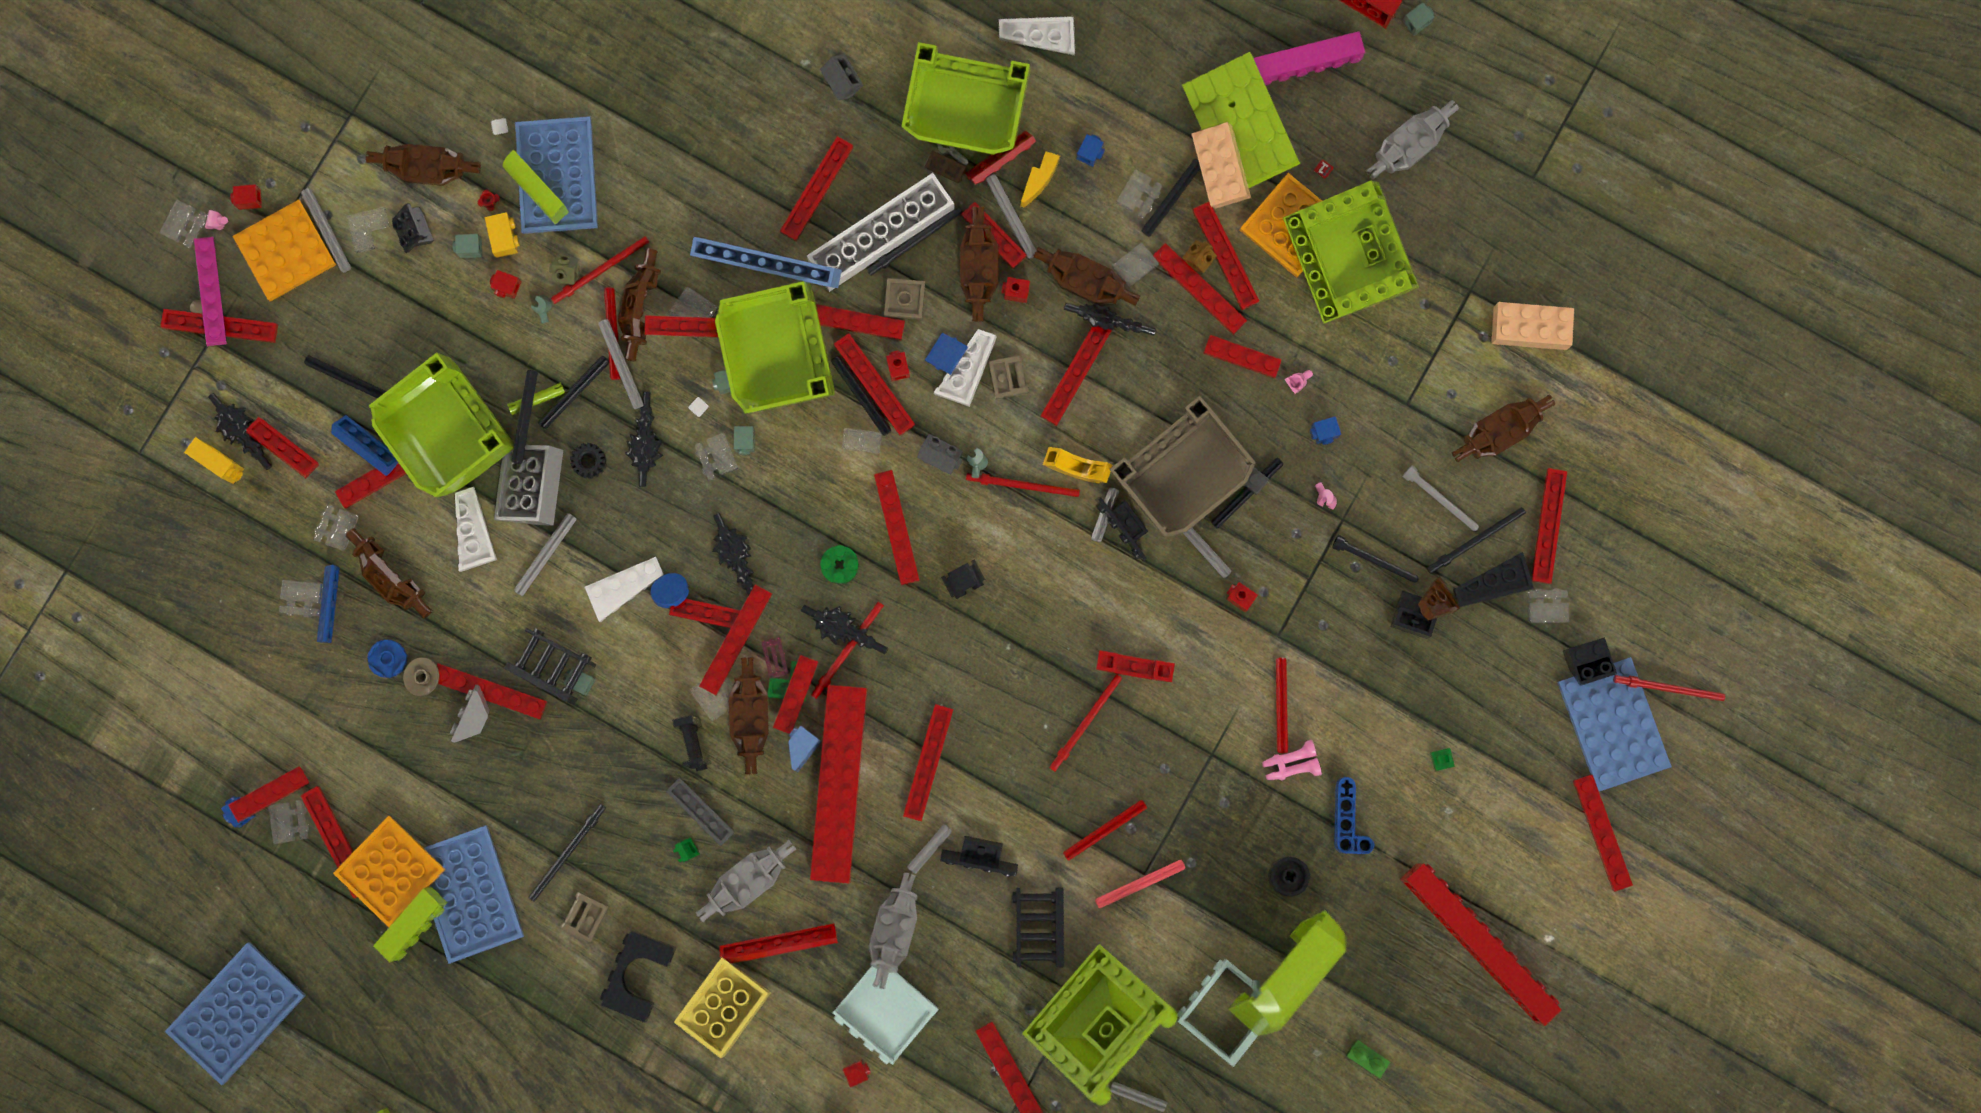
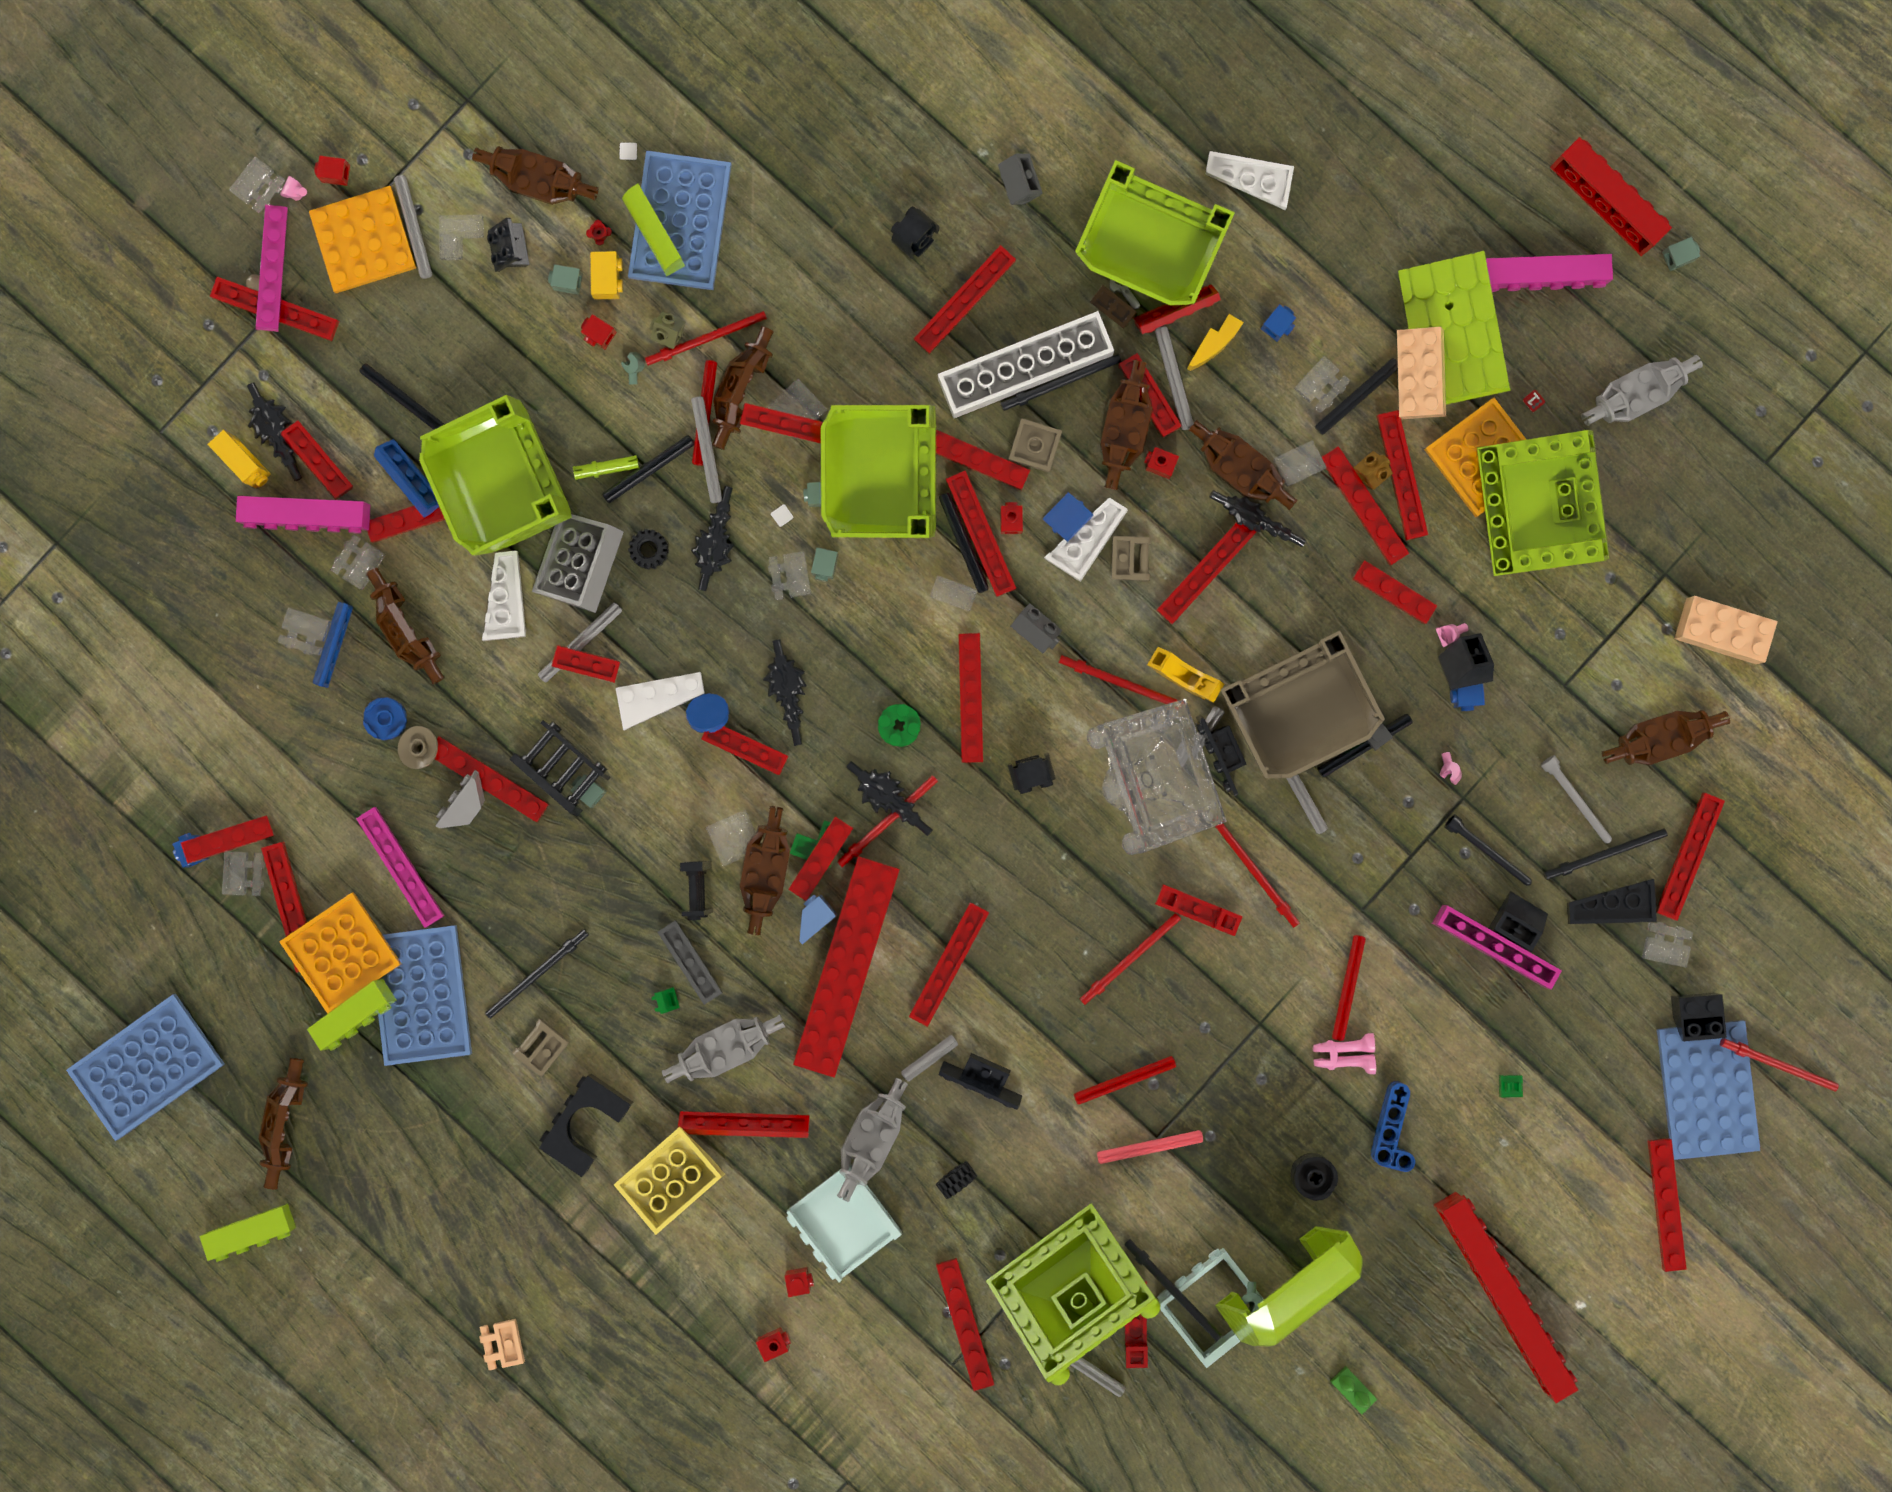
camera: 15 degrees right, 5 degrees up
black axle [511,370,538,464] -> none
medium blue brick [690,237,842,288] -> none
red plate [699,585,773,696] -> none
clear pink tile [761,637,789,679] -> none
sand green piece [967,448,988,478] -> none
black fence [1013,887,1064,967] -> none
red brick [1226,582,1258,612] -> none
reddish brown wing [1418,577,1460,621] -> none
none -> dark pink brick [236,496,371,533]
none -> reddish brown plate [259,1058,308,1190]
none -> dark pink plate [356,807,445,928]
none -> red plate [551,645,620,683]
none -> black brick [891,206,940,259]
none -> black tyre [936,1161,978,1199]
none -> clear piece [1087,699,1227,855]
none -> black bar [1124,1239,1223,1342]
none -> red slope [1124,1281,1148,1368]
none -> red bar [1214,820,1300,928]
none -> dark pink brick [1432,905,1562,990]
none -> black slope [1438,633,1494,690]

